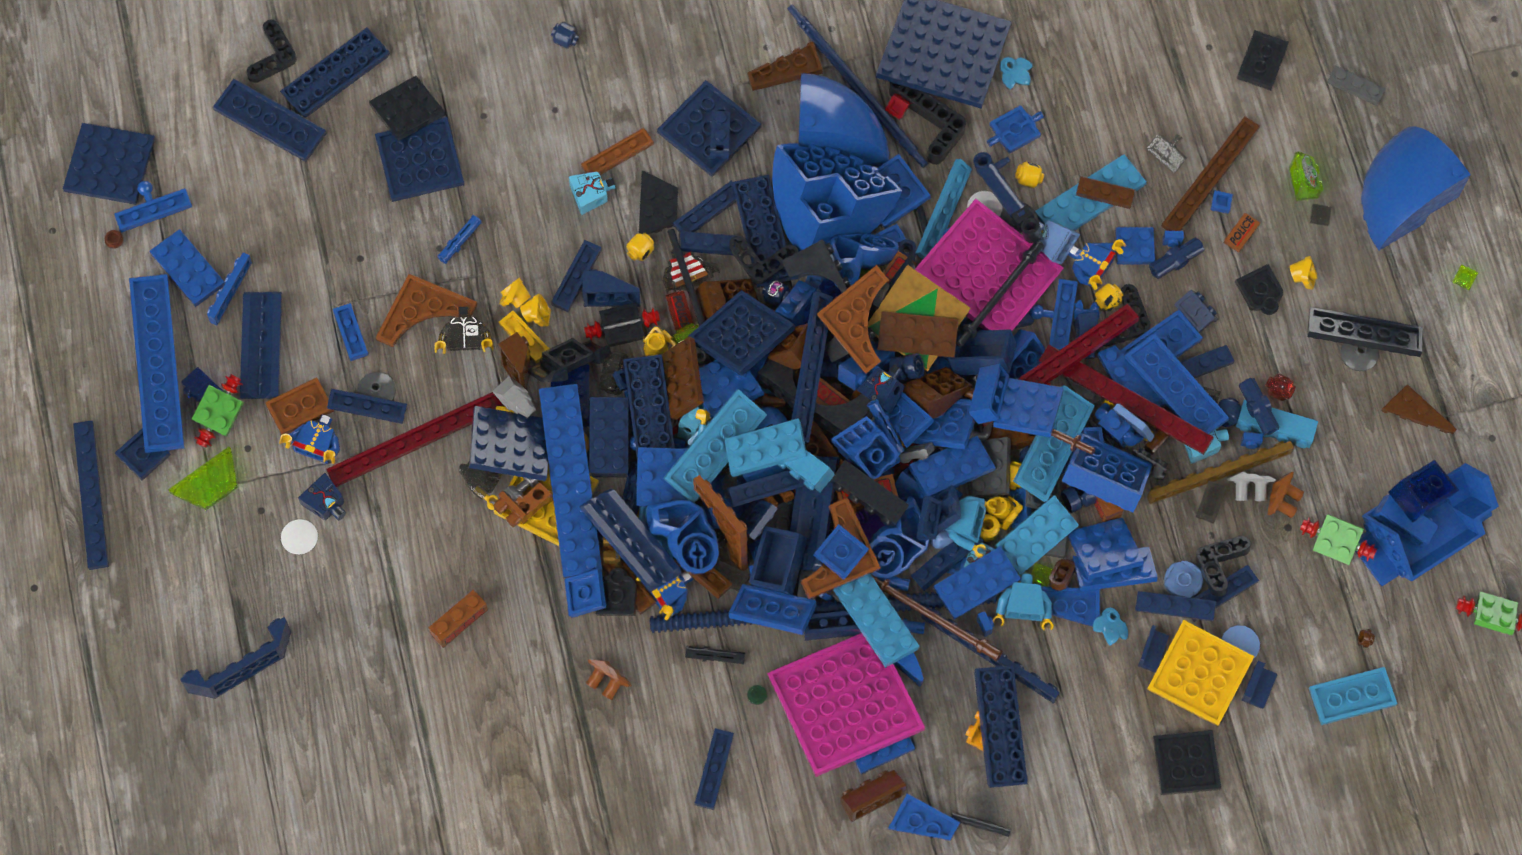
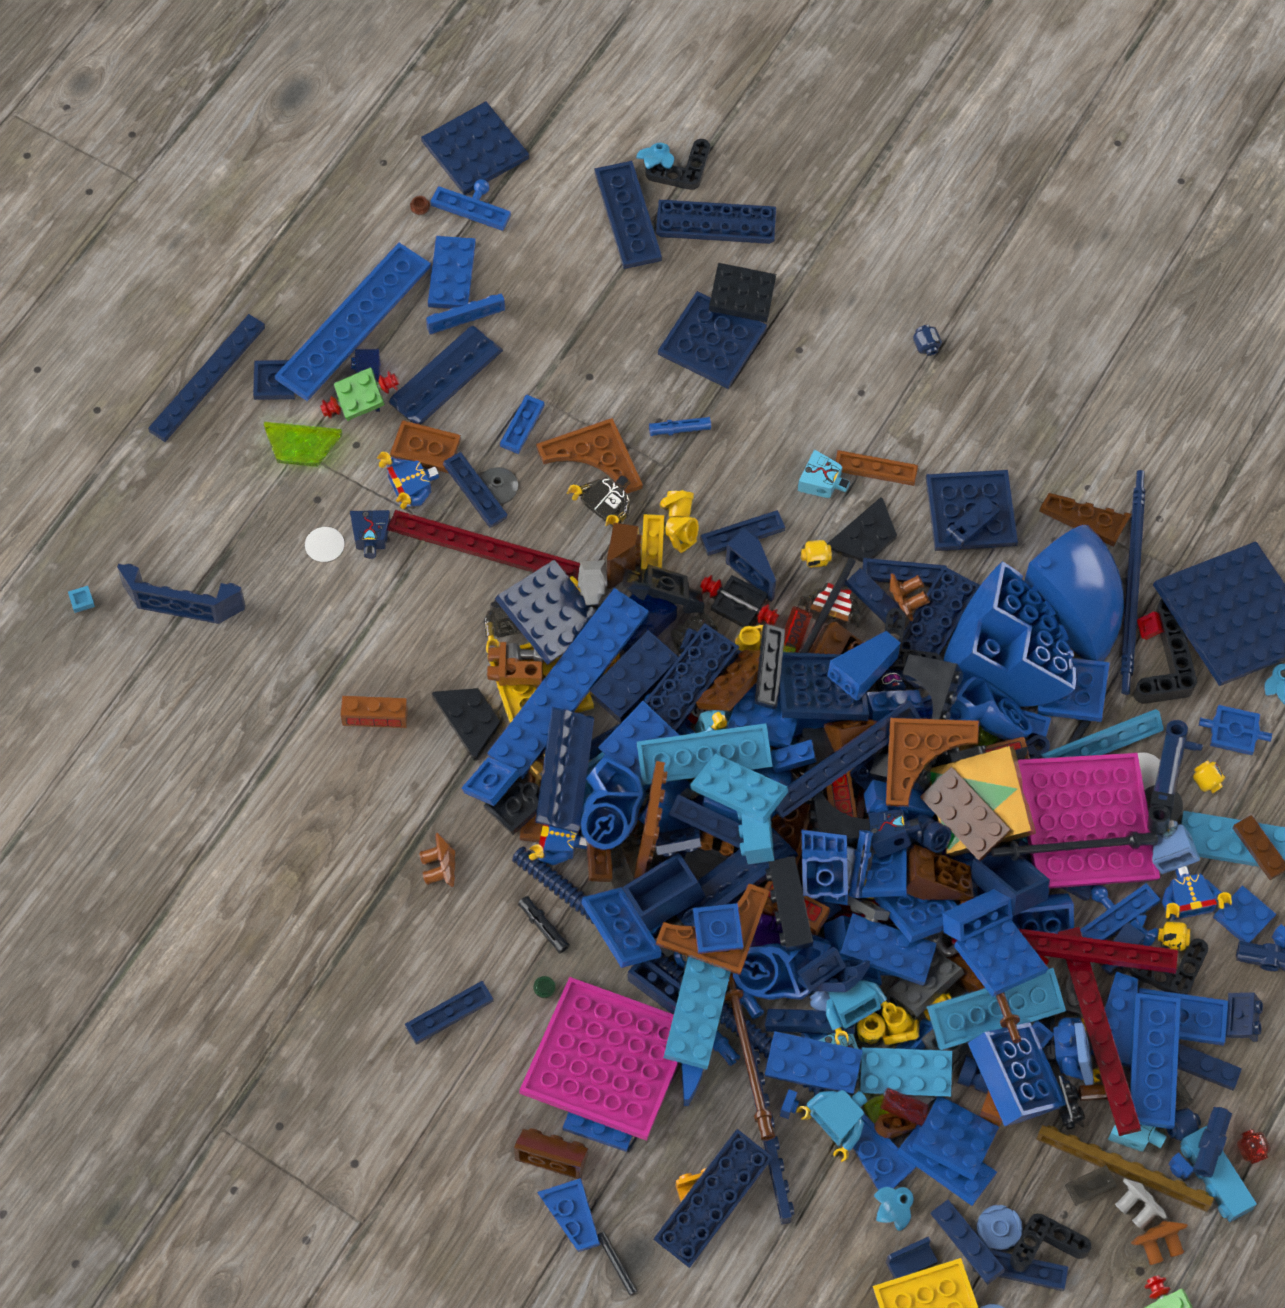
camera: 45 degrees right, 5 degrees down
none -> dark azure plate [68,586,95,613]
none -> black wing [432,688,500,760]
none -> dark azure plate [636,142,674,169]
none -> black tile [754,624,785,709]
none -> blue plate [770,740,817,774]
none -> blue slope [827,631,901,701]
none -> clear red plate [880,1087,928,1126]
none -> dark orange connector [890,573,930,621]

